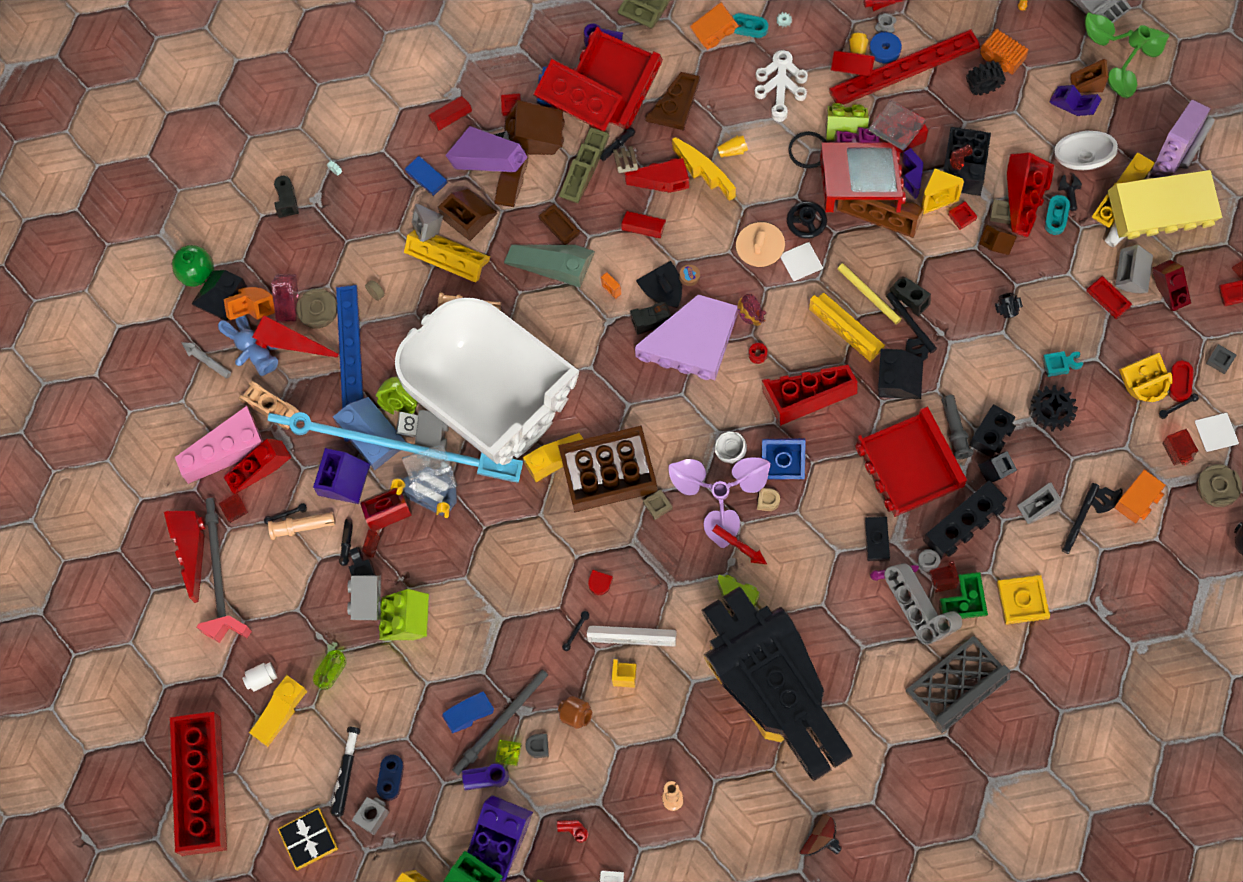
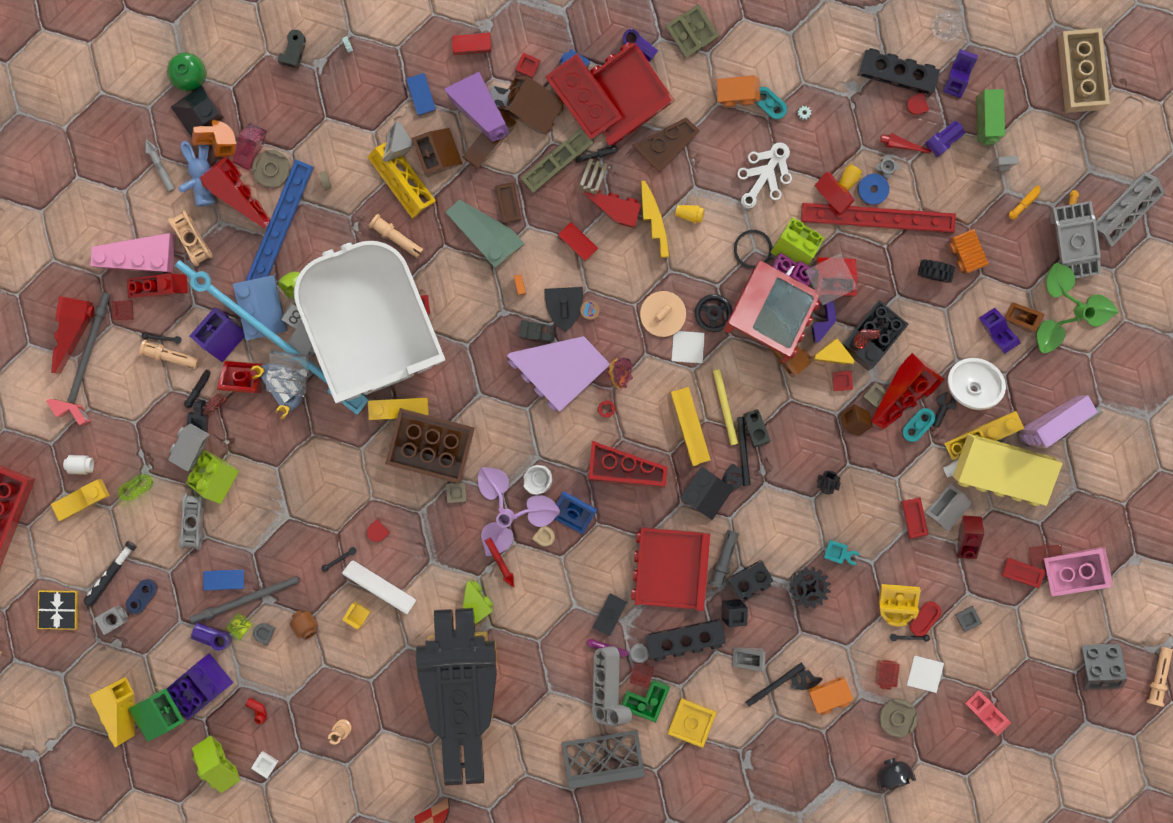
camera: 20 degrees right, 20 degrees up
none -> light grey piece [179,494,205,550]

